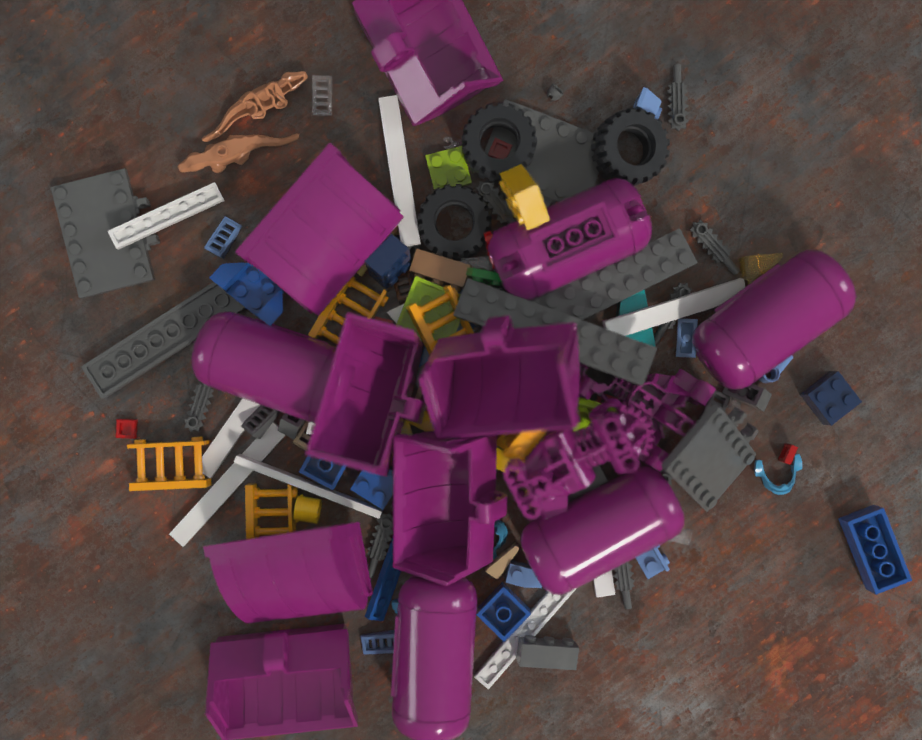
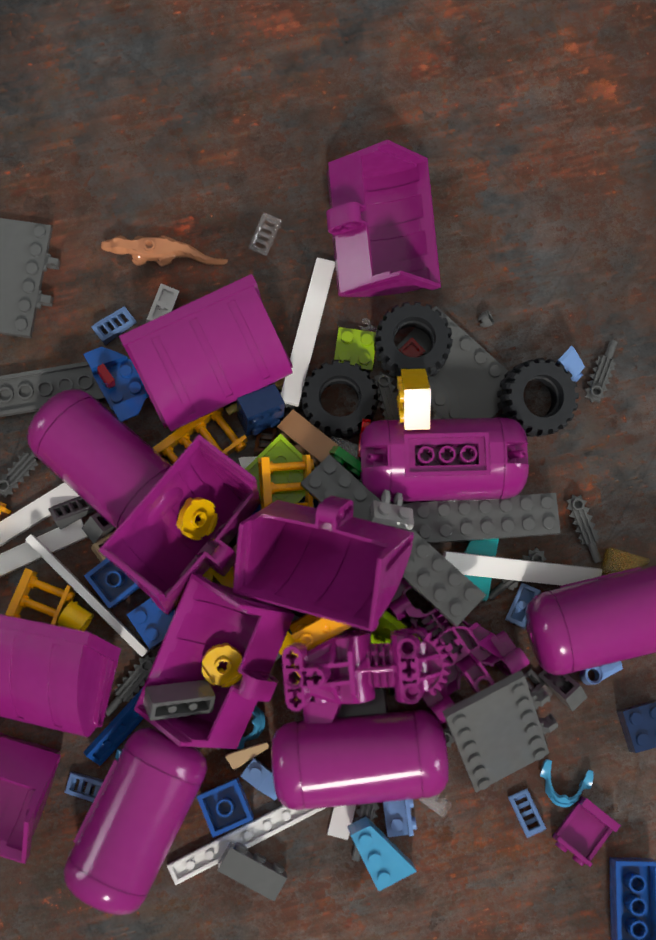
camera: 20 degrees right, 10 degrees down
white plate [108,182,224,250] -> none
nougat animal [202,71,308,142] -> none
red tile [778,443,798,465] -> none
none -> dark red tile [97,363,116,389]
none -> dark grey brick [143,680,215,721]
none -> white hinge [145,284,179,324]
none -> yellow plate [176,497,218,540]
none -> yellow plate [202,643,243,687]
none -> dark azure wedge [347,816,417,892]
none -> light grey hinge [370,490,414,530]
none -> medium blue slope [508,789,546,838]
none -> magenta panel [552,796,621,867]

